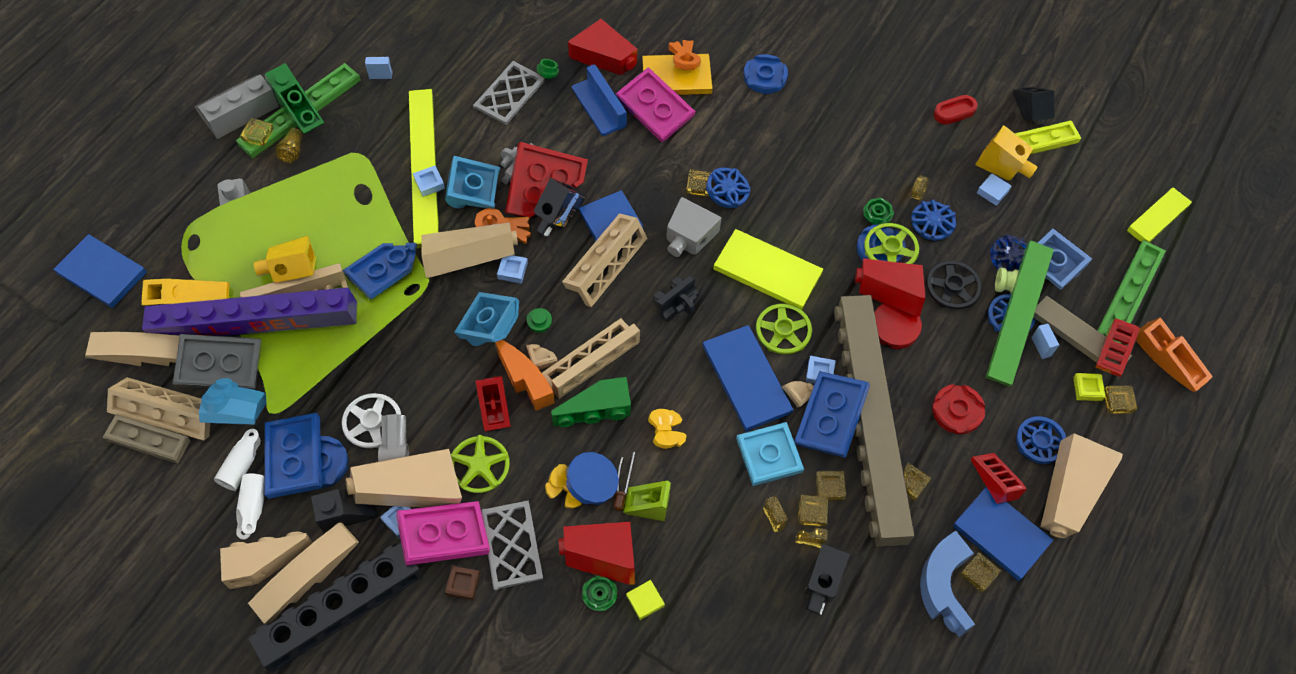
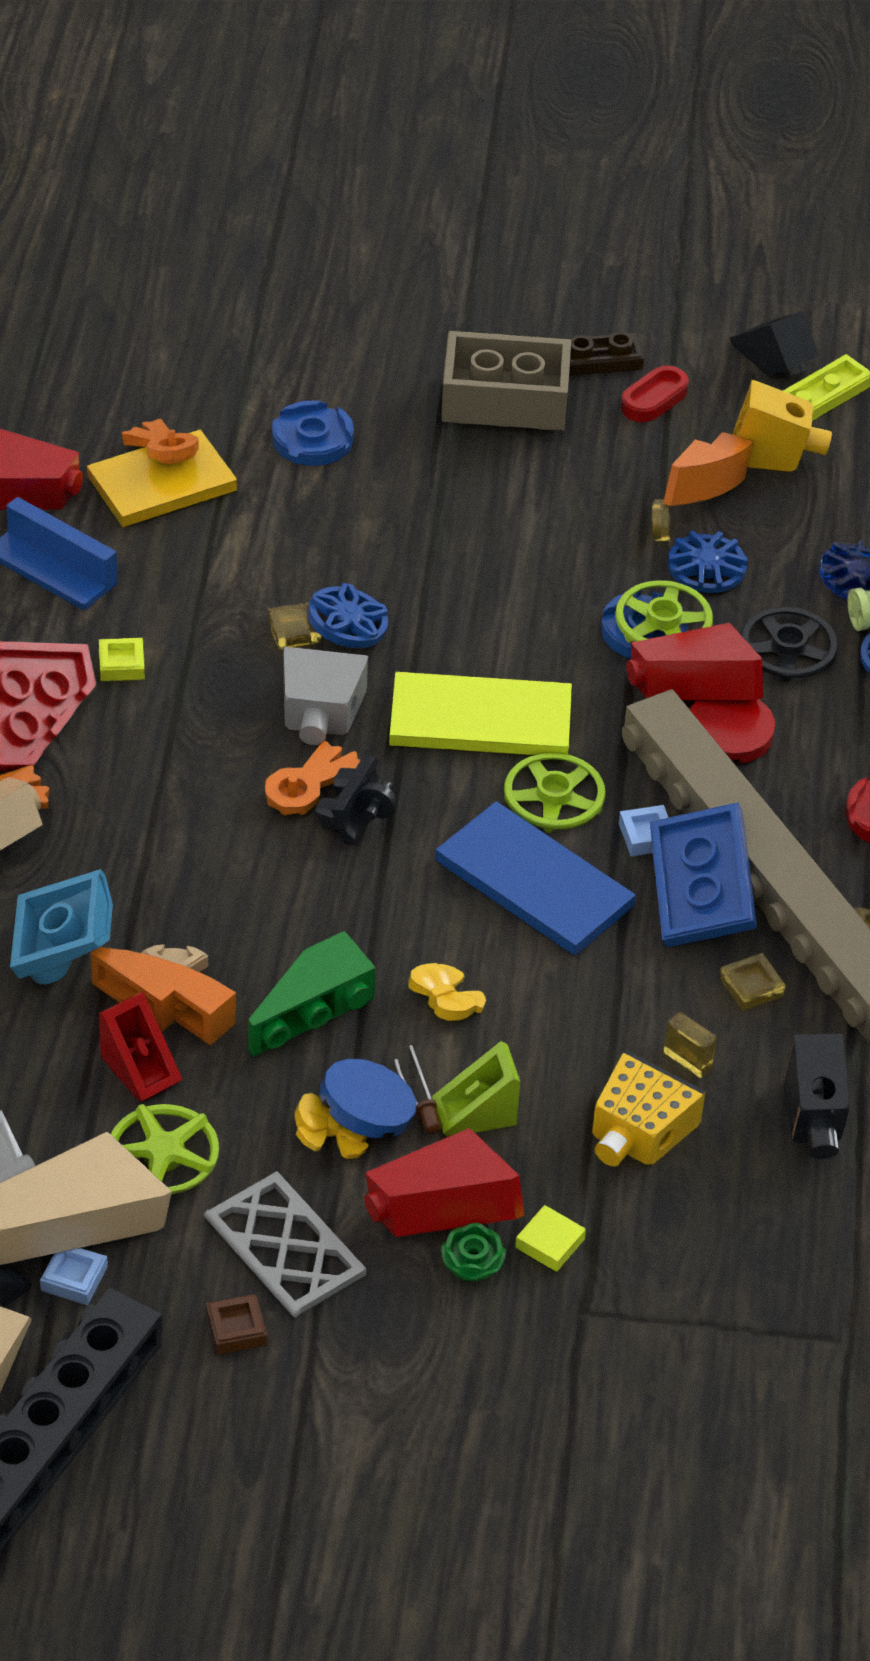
camera: 25 degrees left, 15 degrees down
dark pink tile [396,501,490,565] -> none
light blue tile [497,255,528,284] -> none
green plate [527,308,552,333] -> none
black torso [534,178,587,236] -> none
tan fence [542,318,640,399] -> none
tan fence [562,213,647,307] -> none
blue tile [579,190,643,241] -> none
dark pink tile [615,67,696,143] -> none
medium azure tile [736,422,804,486] -> none
tan tile [782,381,814,407] -> none
clear yellow tile [796,528,828,548] -> none
clear yellow tile [799,495,828,527] -> none
green plate [863,198,894,225] -> none
light blue tile [977,174,1011,206] -> none
none -> neon yellow tile [99,638,145,681]
none -> orange piece [265,741,360,815]
none -> dark tan brick [441,331,571,431]
none -> dark brown tile [565,332,644,376]
none -> yellow torso [592,1050,706,1167]
none -> orange slope [663,432,754,506]

